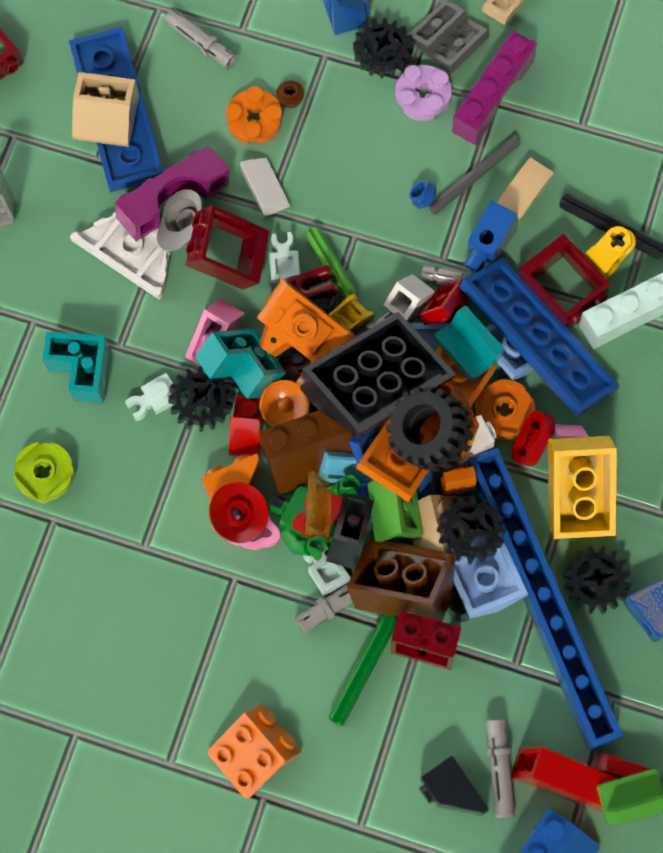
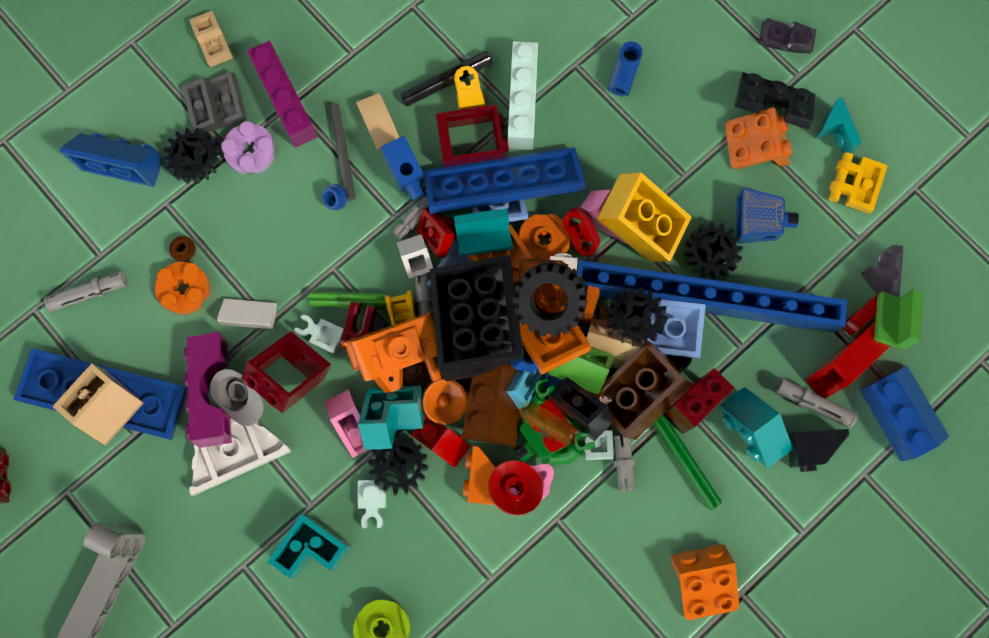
camera: 65 degrees left, 5 degrees up
none -> teal brick [719,387,793,468]

